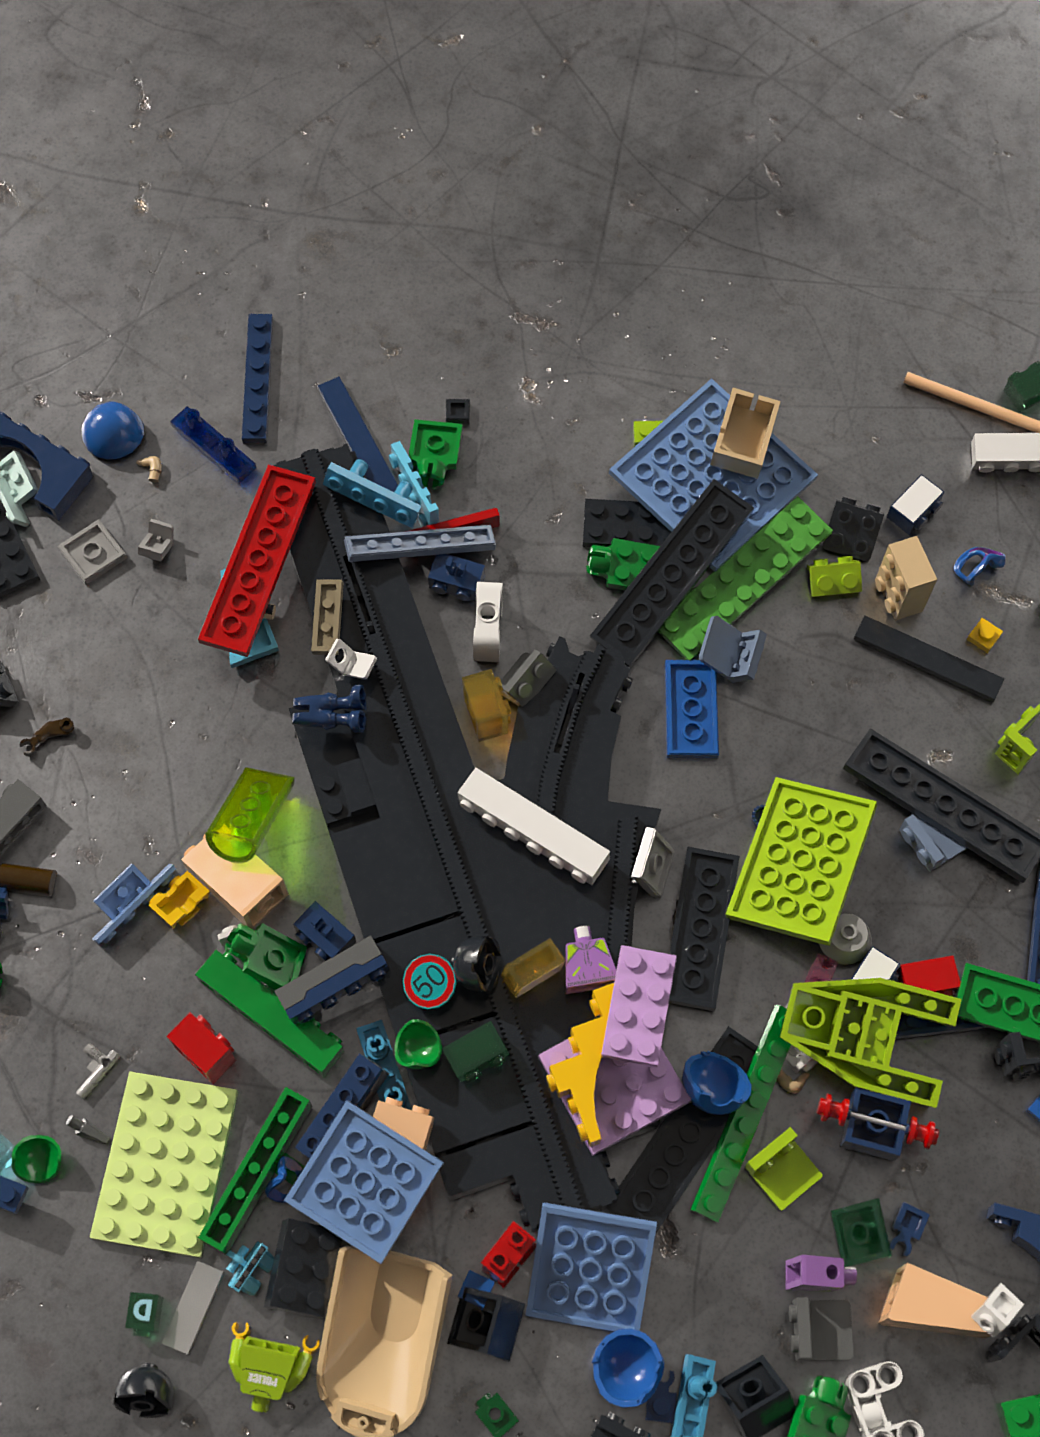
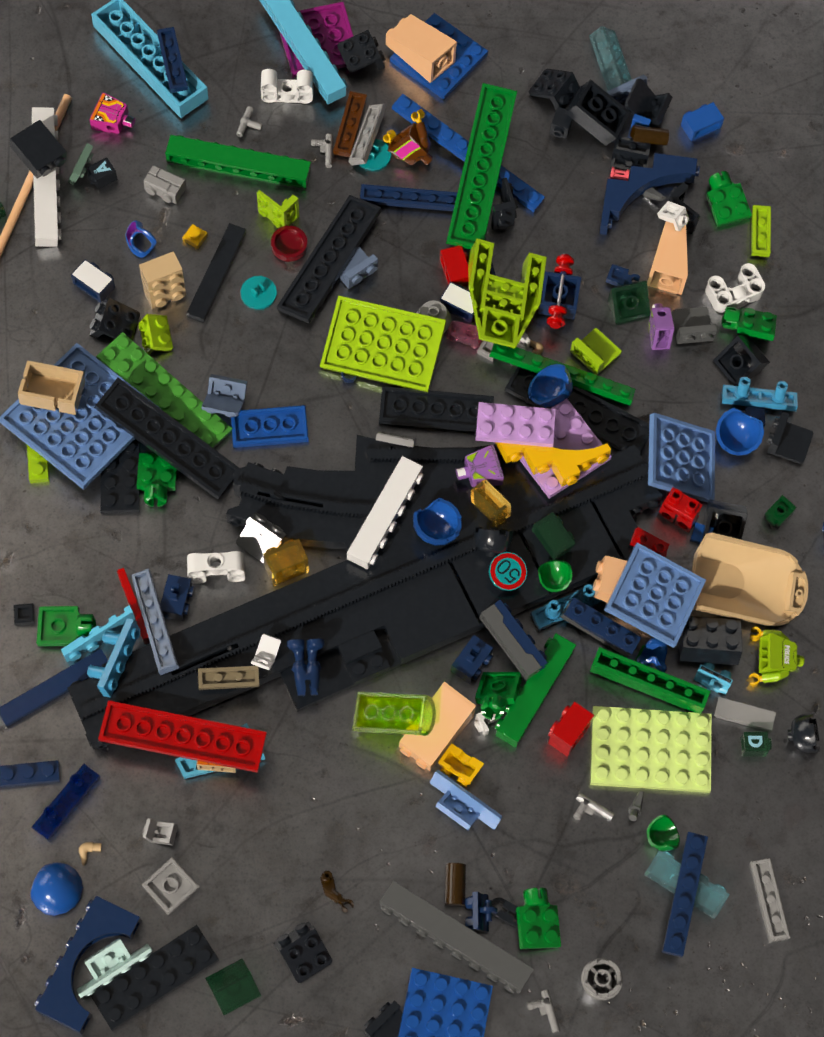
camera: 100 degrees left, 0 degrees up
none -> teal piece [240,276,277,309]
none -> dark red piece [271,226,307,262]
none -> blue cylinder [413,498,462,546]
none -> red bracket [630,527,670,558]

